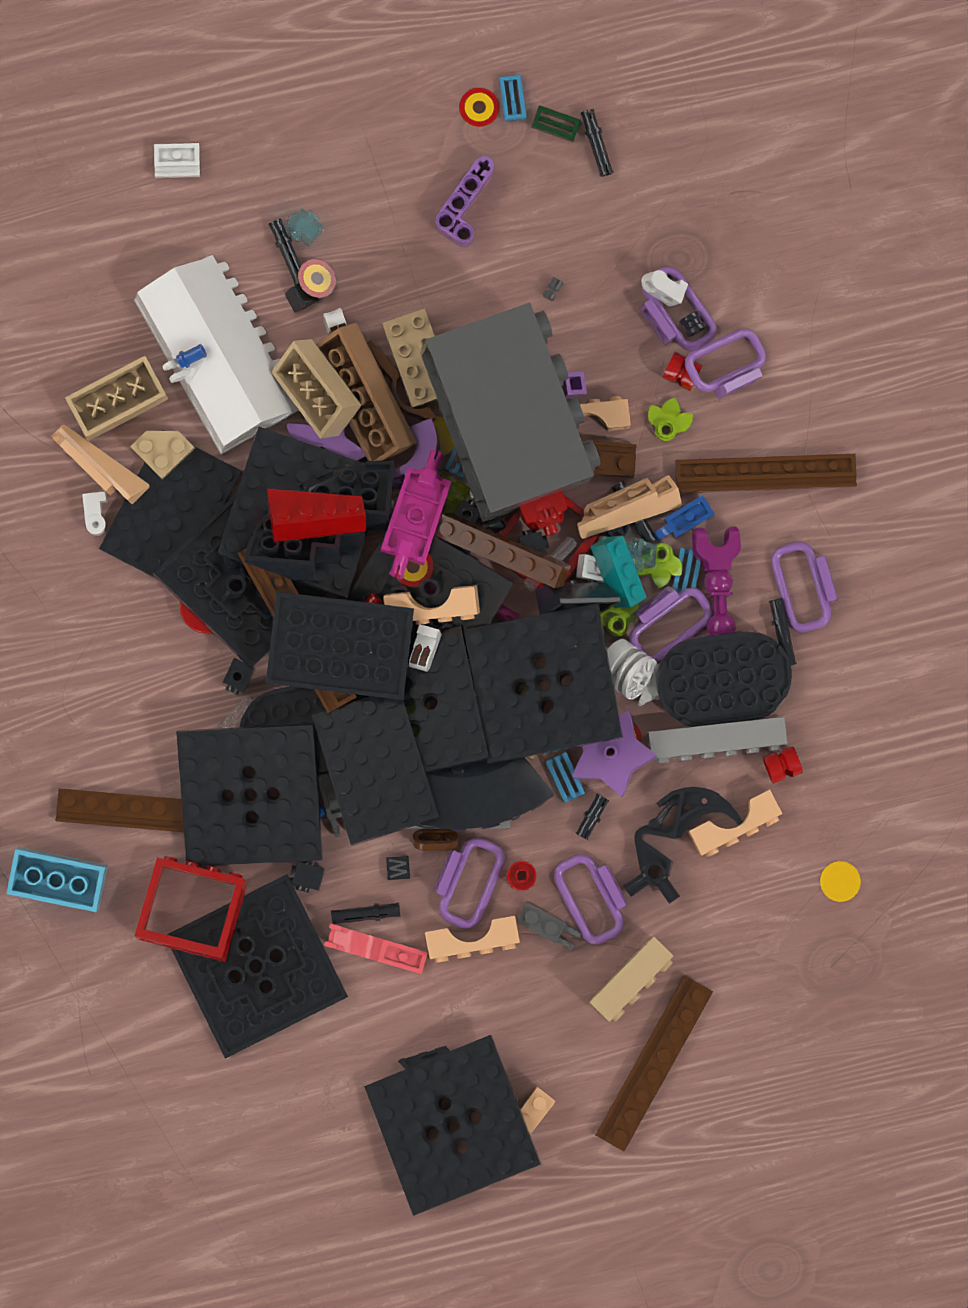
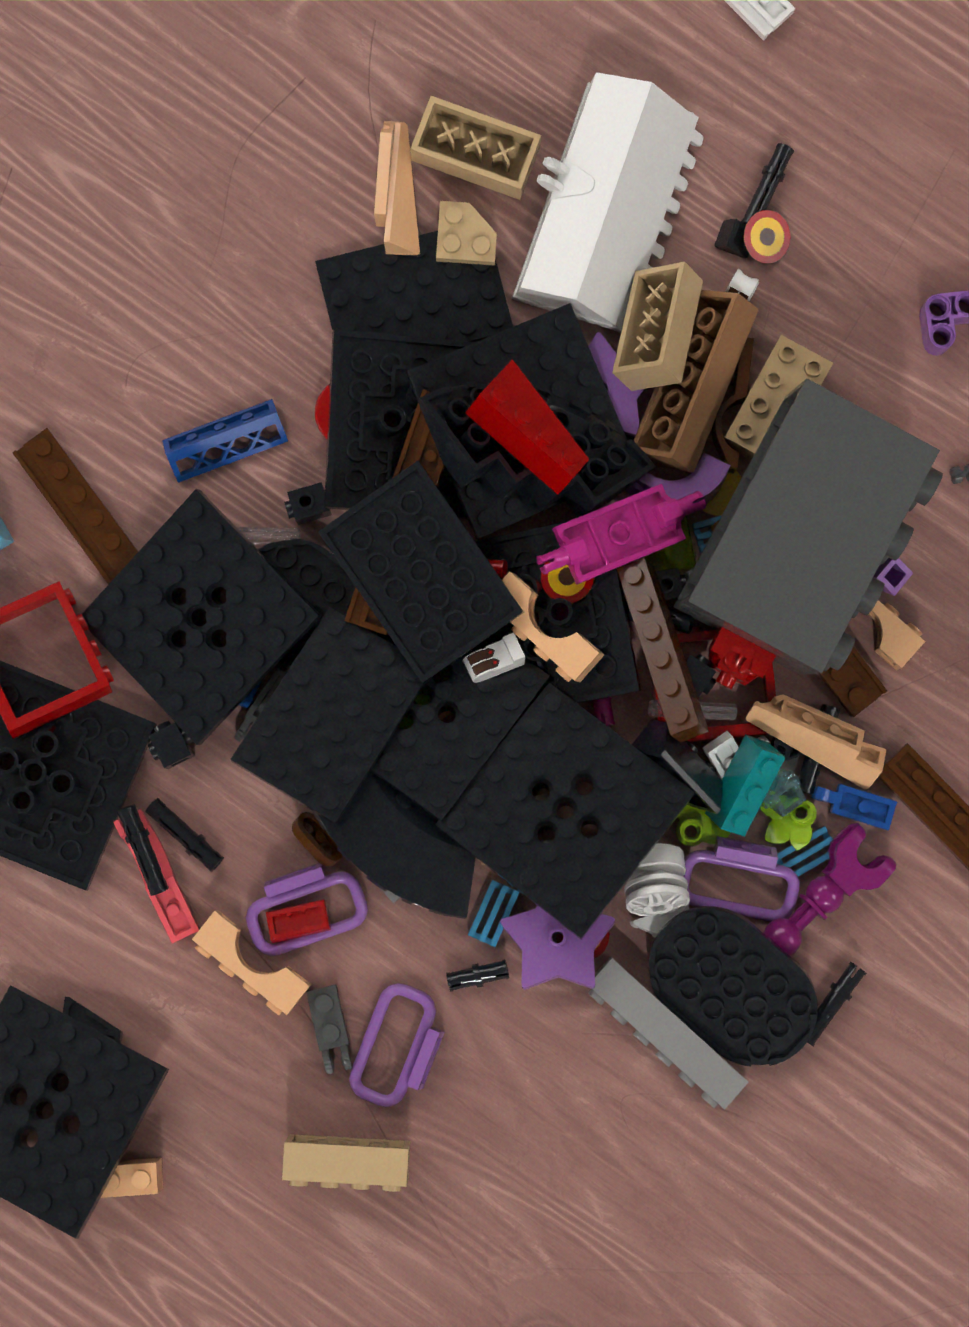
camera: 55 degrees right, 0 degrees up
white leg [82,492,108,536] -> none
blue pin [176,344,207,368] -> none
clear light blue brick [288,208,323,247] -> none
black tile [386,856,410,880] -> none
red wheel [506,861,537,891] -> none
reddish brown plate [595,975,713,1152] -> none
black piece [624,787,743,904] -> none
lime plate [648,398,693,441] -> none
light nougat arch [688,790,782,858] -> none
red wheel [763,746,803,784] -> none
medium lavender bar [771,541,838,633] -> none
yellow sticker [820,861,861,902] -> none
none -> black pin [117,804,169,896]
none -> blue fence [162,399,288,483]
none -> red plate [266,899,331,943]

